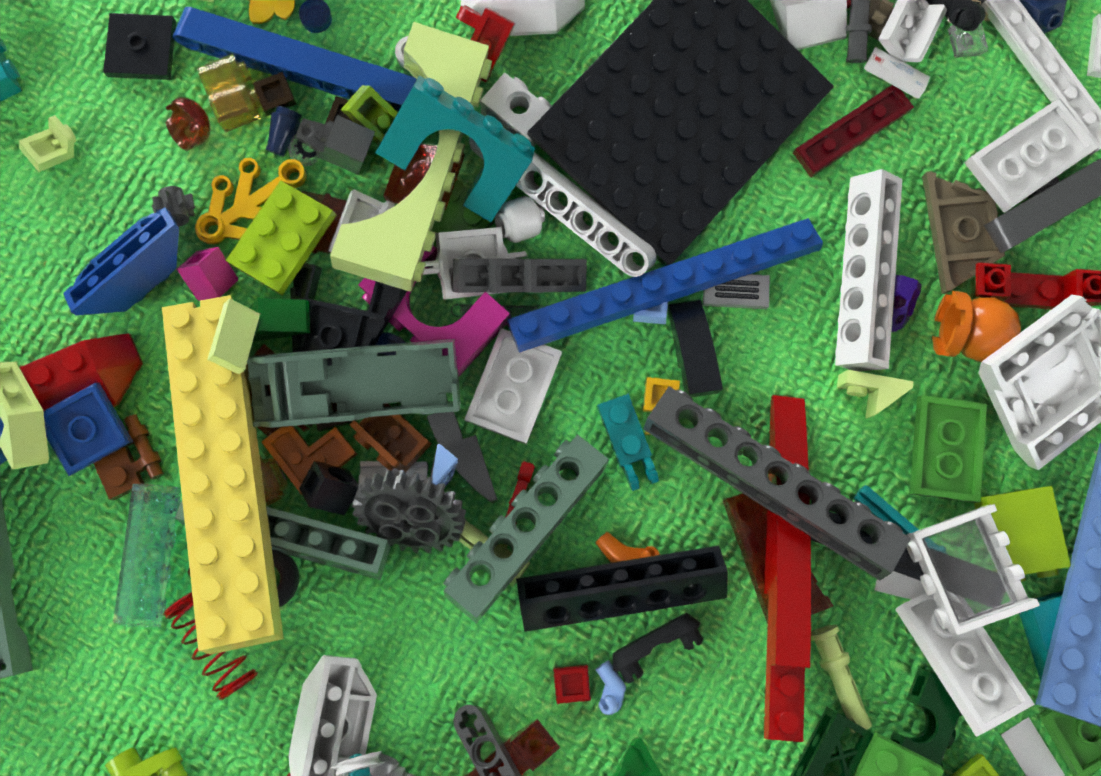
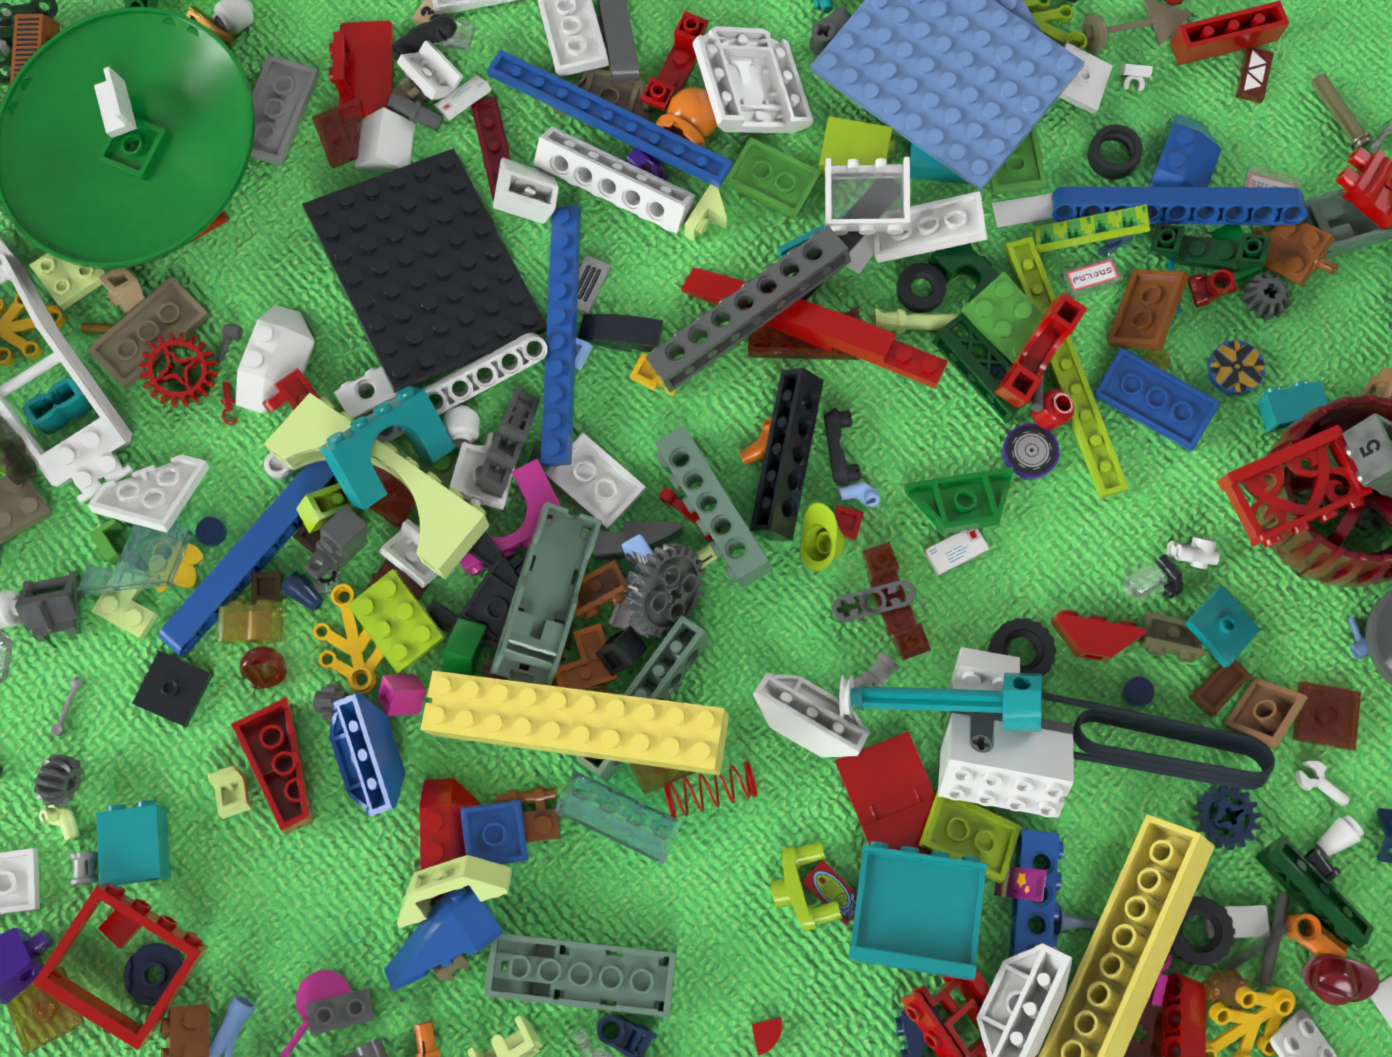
camera: 60 degrees left, 5 degrees down
yellowish green tile [207,298,260,374] -> none
teal hinge [597,393,659,491] -> none
none -> red wedge [231,697,314,835]
none -> blue plate [487,49,733,189]
none -> white slope [493,158,559,224]
none -> lime piece [800,503,845,571]
none -> black tyre [896,263,947,313]

